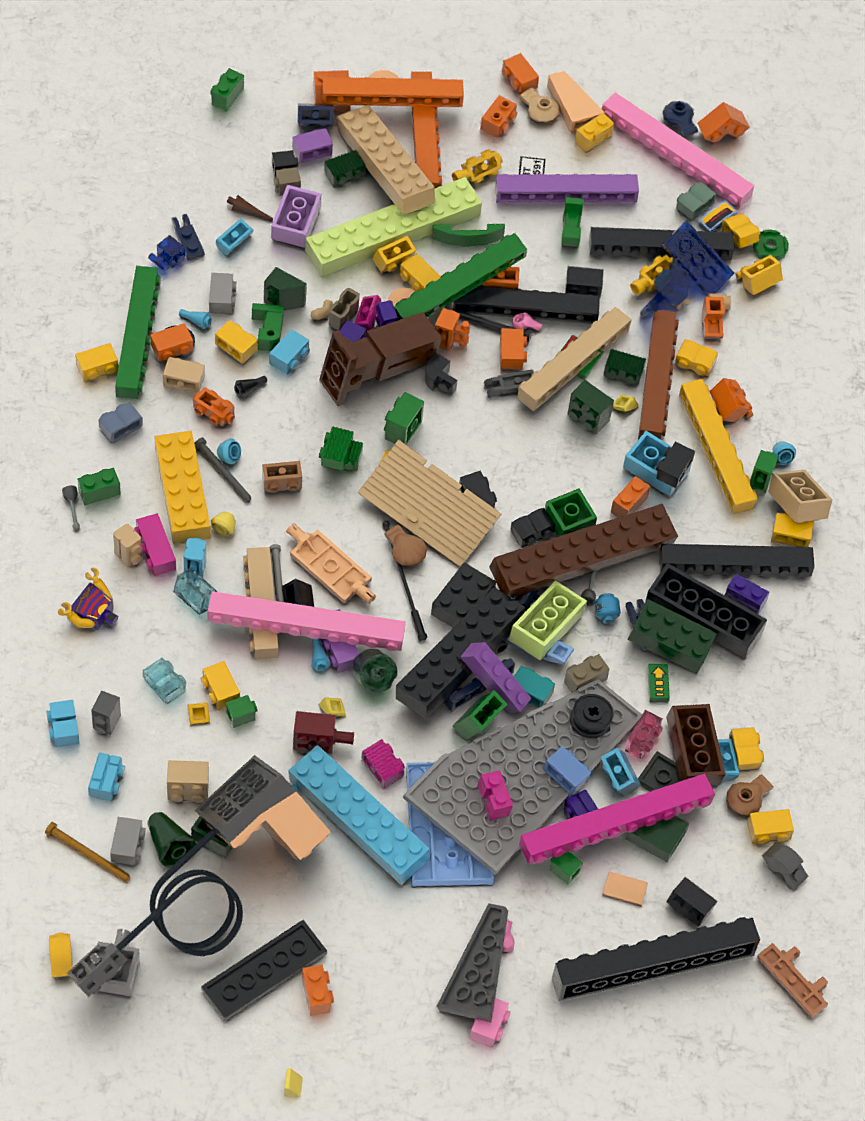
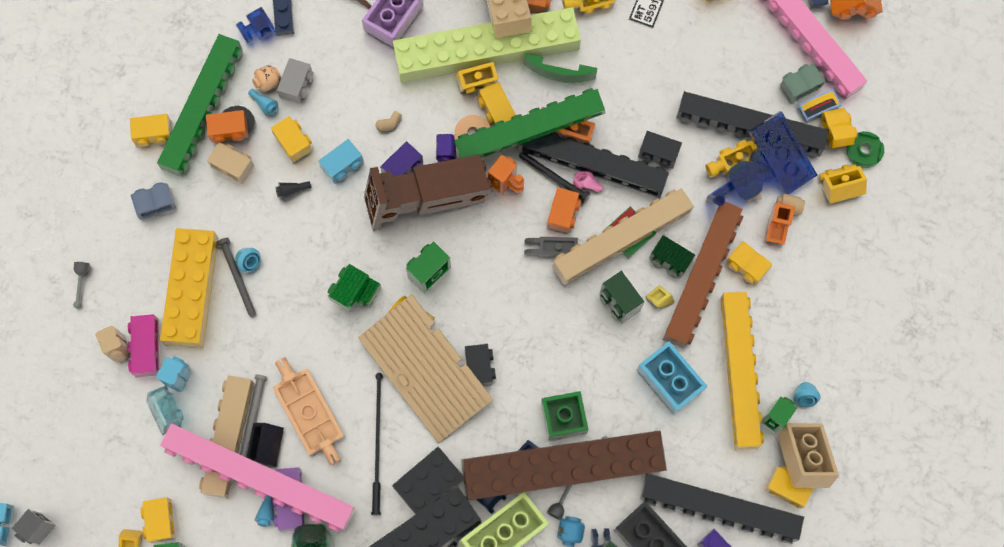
camera: 20 degrees right, 15 degrees up
torso [58,567,119,629] -> none
green brick [77,467,121,506] -> none
clear light blue brick [143,657,187,704] -> none
orange brick [193,387,235,426] -> none
light yellow cone [211,512,236,536] -> none
medium azure brick [216,218,254,255] -> none
green piece [252,303,284,351] -> none
medium nougat brick [262,461,302,493] -> none
dark green slope [264,267,307,310] -> none
dark tan brick [329,288,360,331] -> none
dark pink brick [355,295,382,333] -> none
medium nougat animal [384,525,427,566] -> none
black brick [425,352,458,395] -> none
medium lavender brick [495,174,639,202] -> none
black brick [510,508,555,547] -> none
green piece [561,197,584,247] -> none
orange brick [611,476,650,518] -> none
black brick [655,441,695,488] -> none
orange brick [710,378,754,423] -> none
none -> light nougat head [252,65,281,92]

